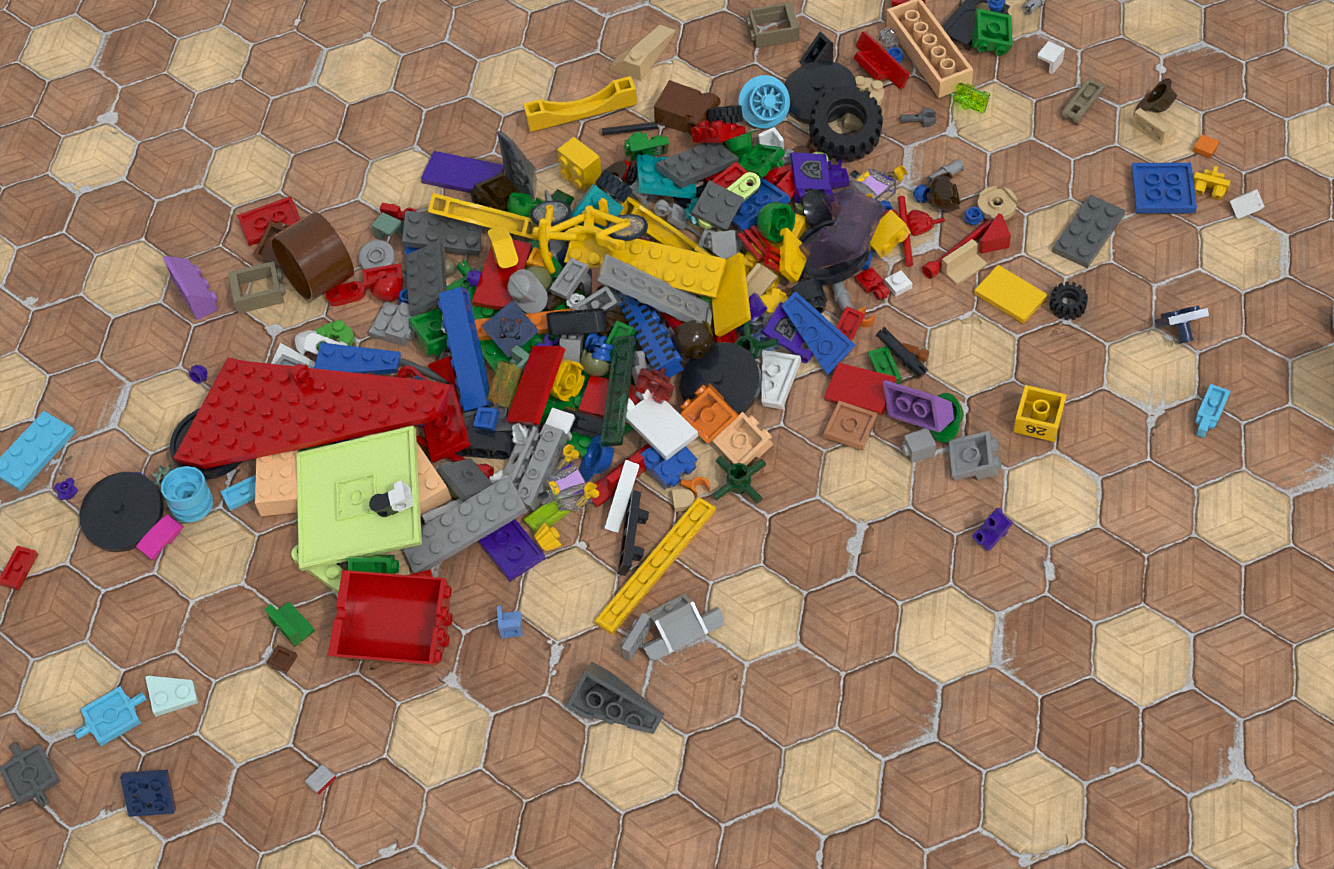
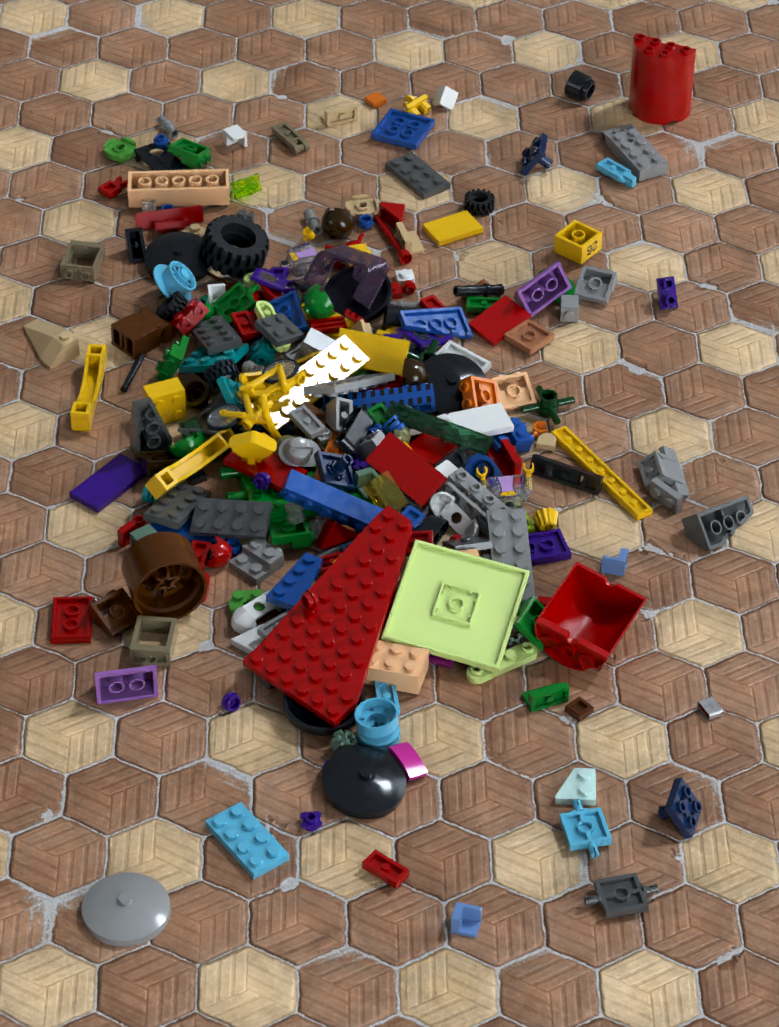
camera: 75 degrees left, 15 degrees down
leg [369,481,414,517] -> none
white sticker [605,460,639,533] -> none
clear red hips [635,367,675,404] -> none
yellow wing [780,228,810,283] -> none
blue plate [913,184,930,203] -> none
dark brown piece [1135,78,1177,112] -> none
none -> light grey hinge [600,124,669,182]

